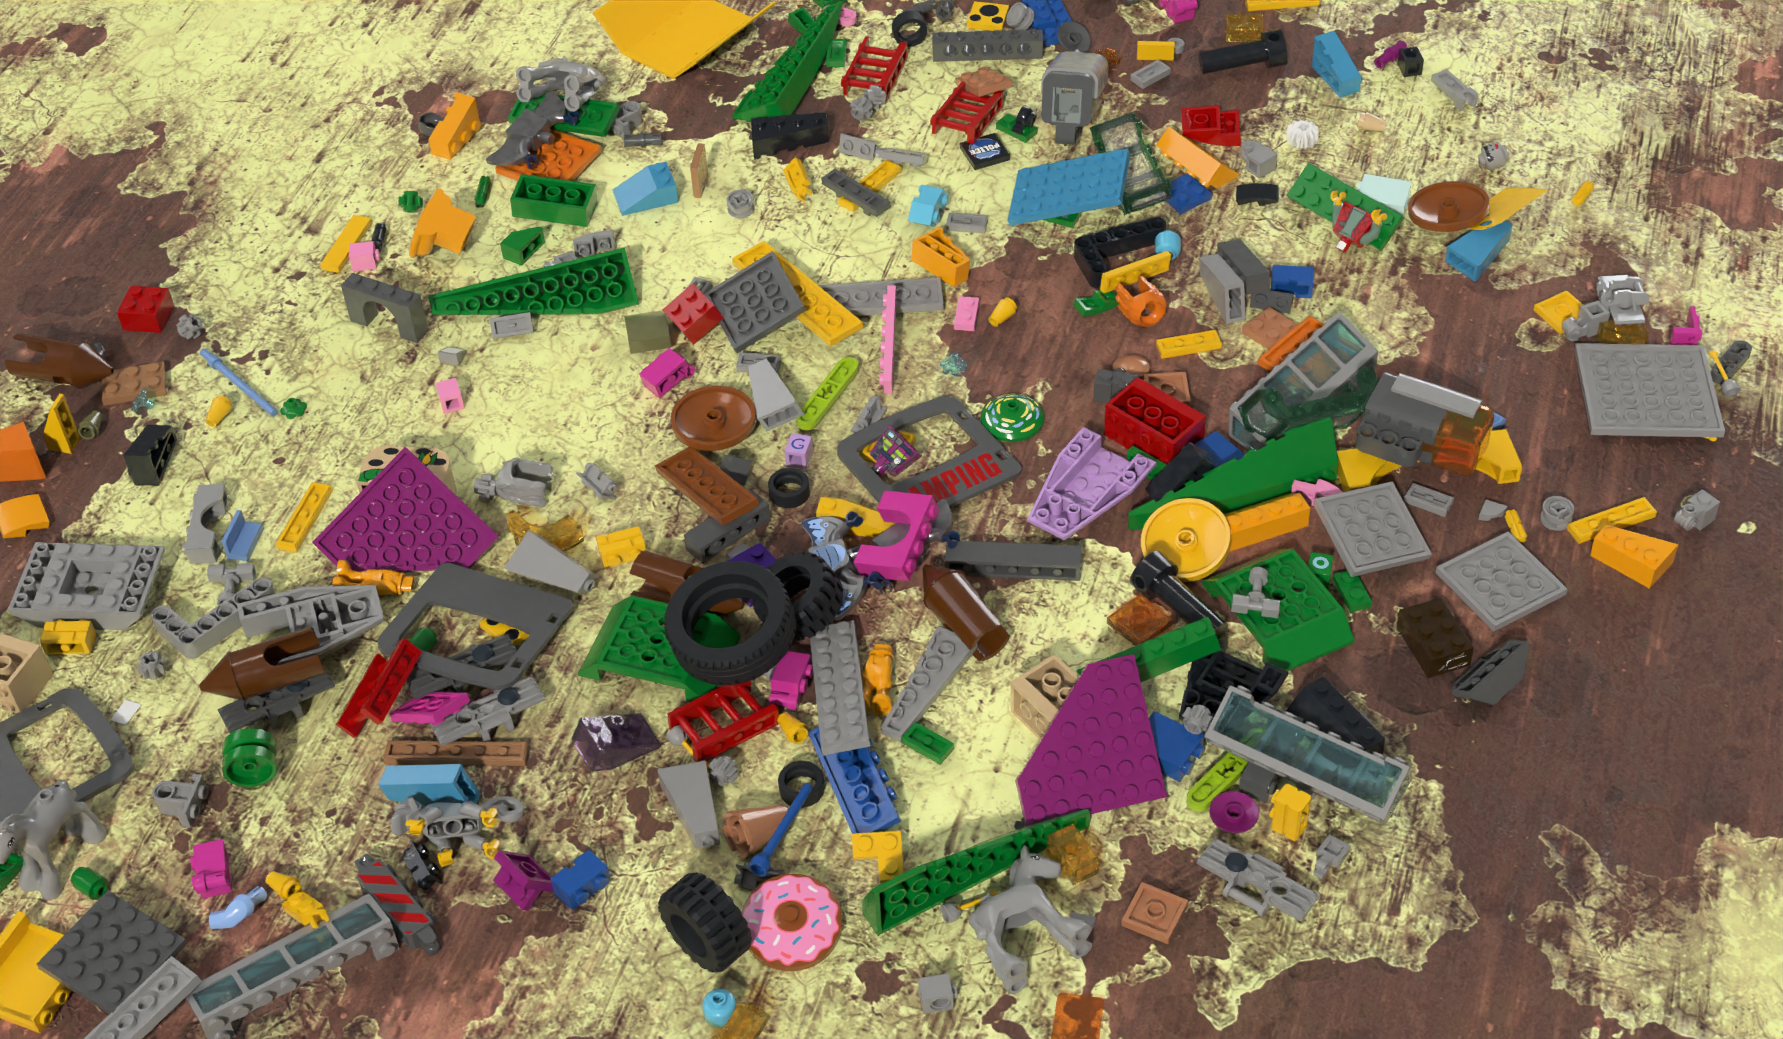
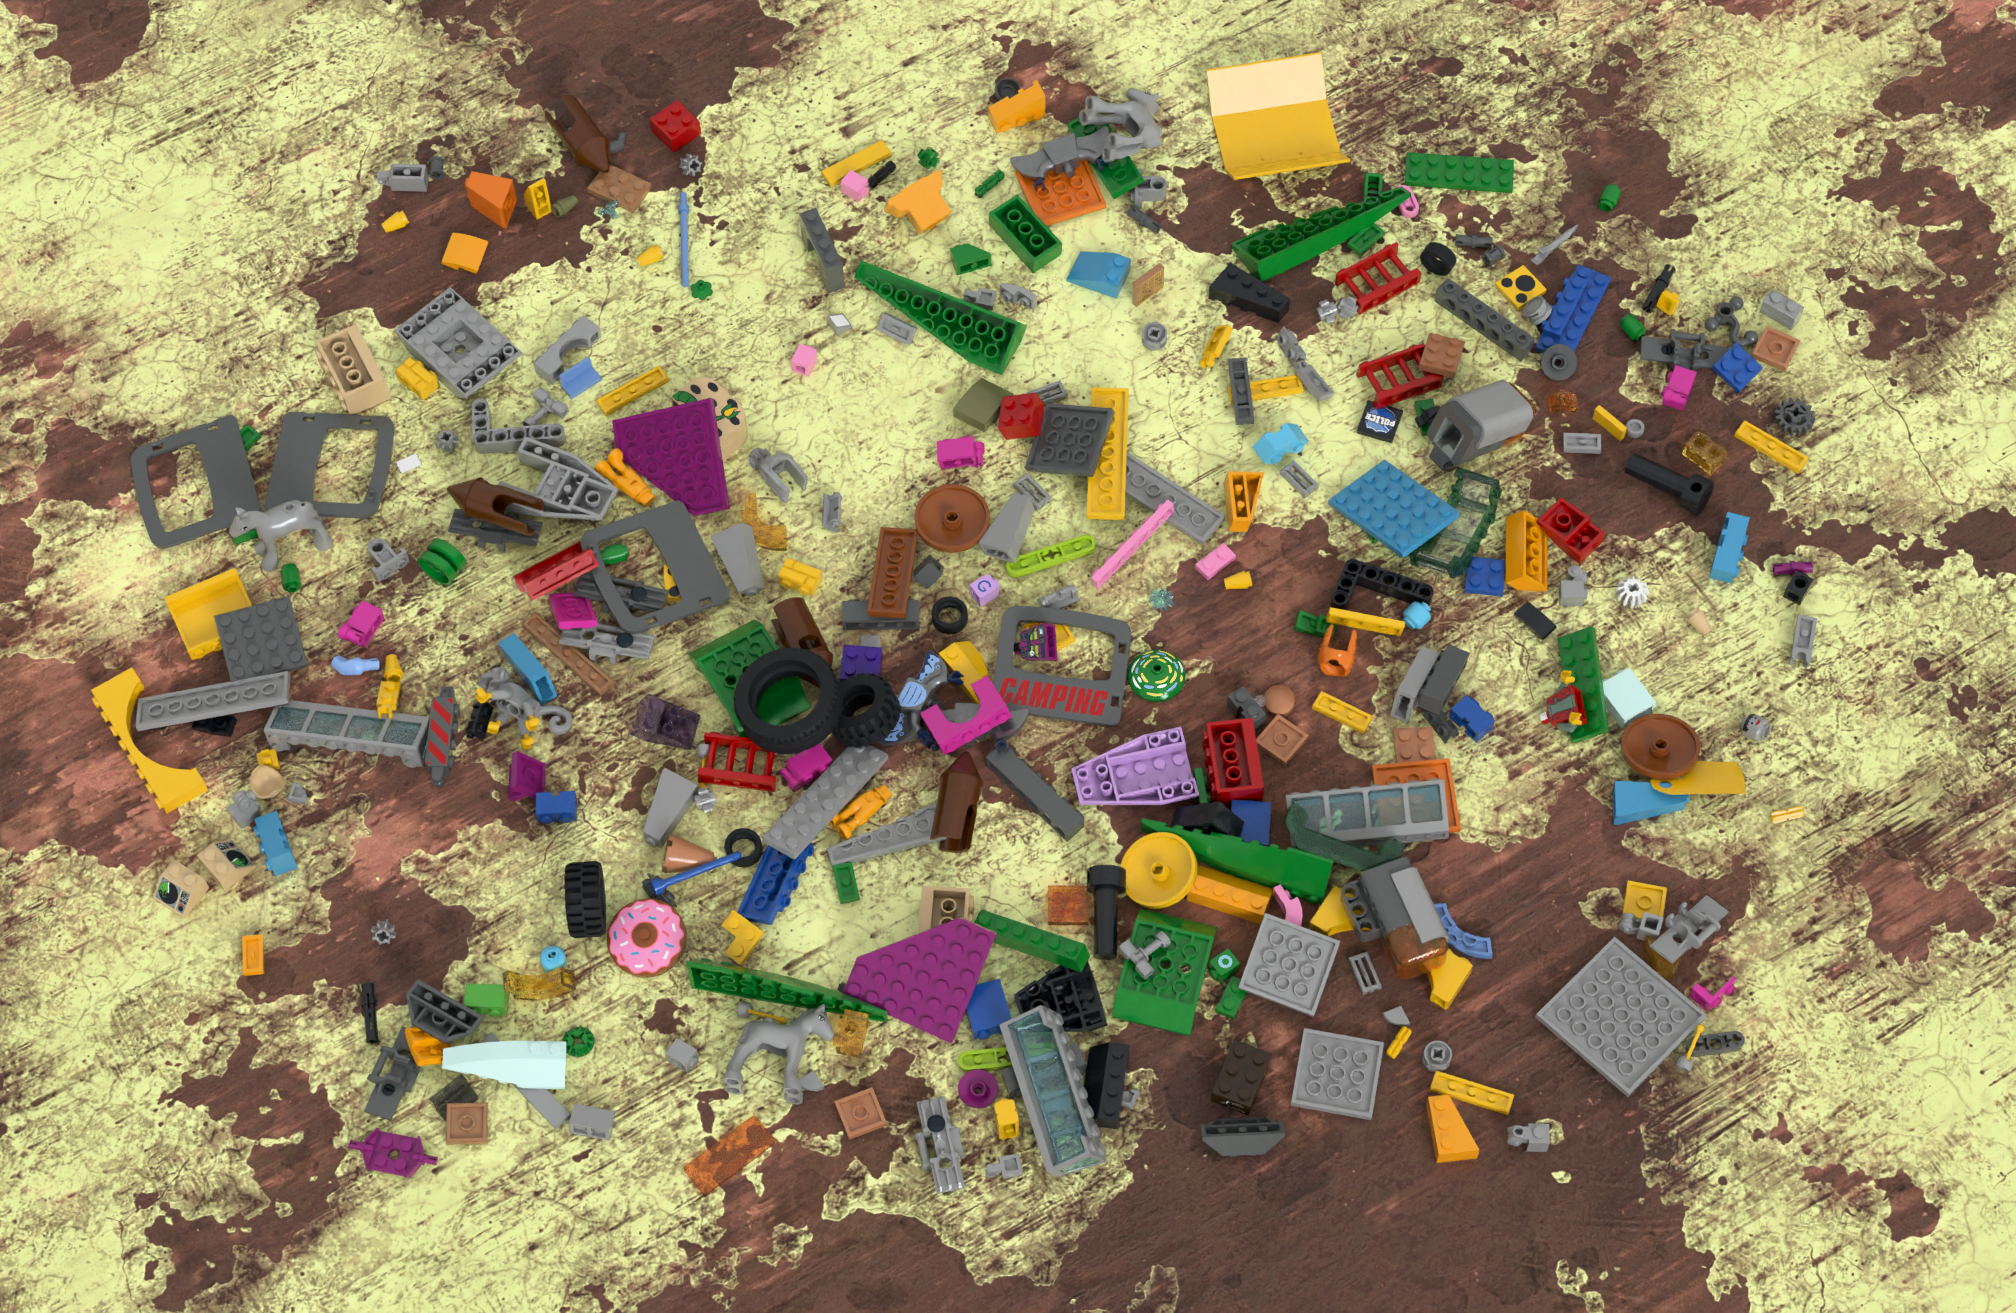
camera: 40 degrees right, 15 degrees up
black wedge [123,424,177,486] -> none
yellow cone [777,712,808,744] -> none
light grey gear [1182,705,1213,735] -> none

